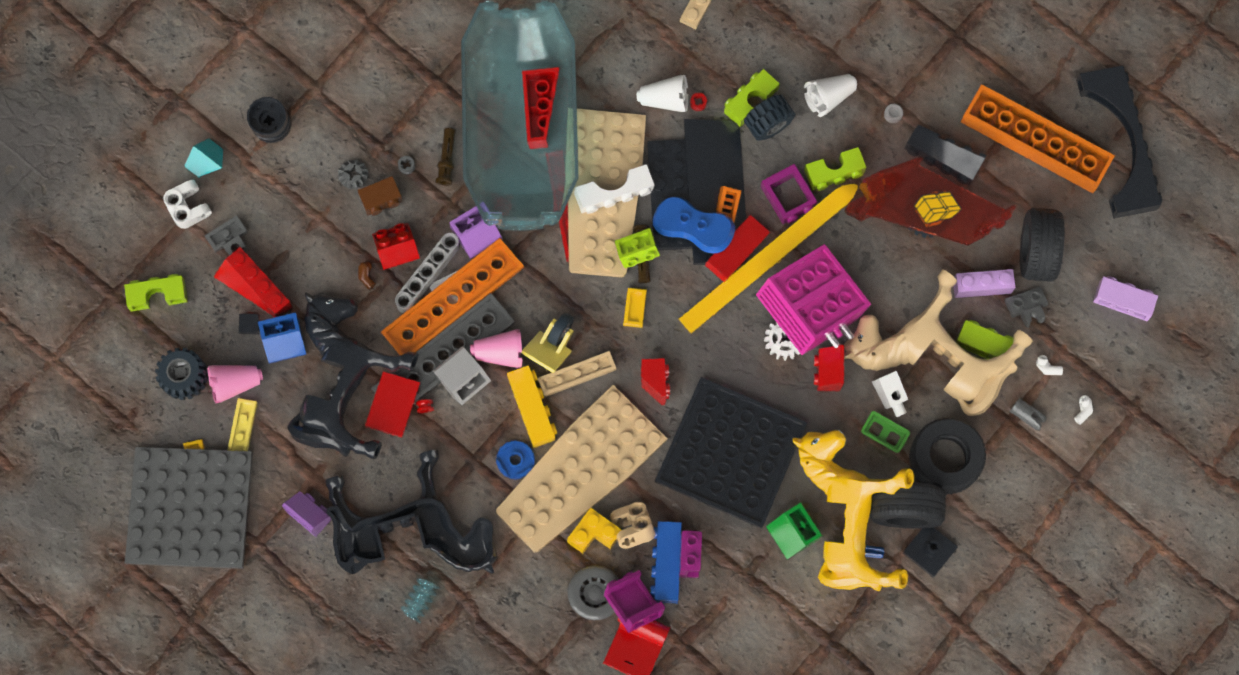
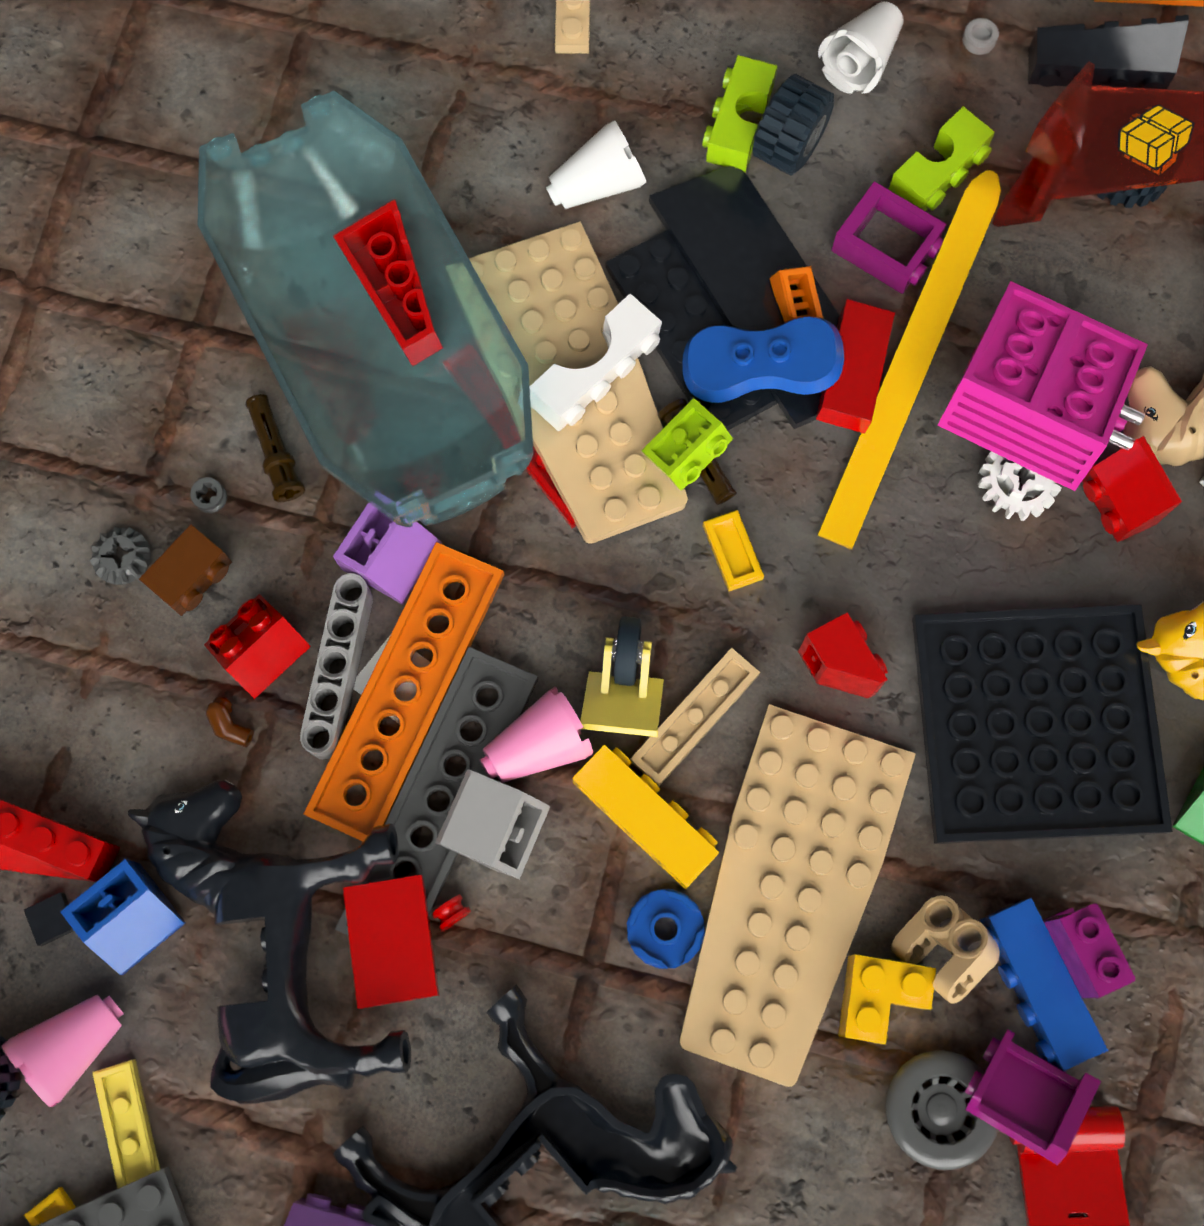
camera: 20 degrees left, 0 degrees up
red bush [690,93,707,111] -> none

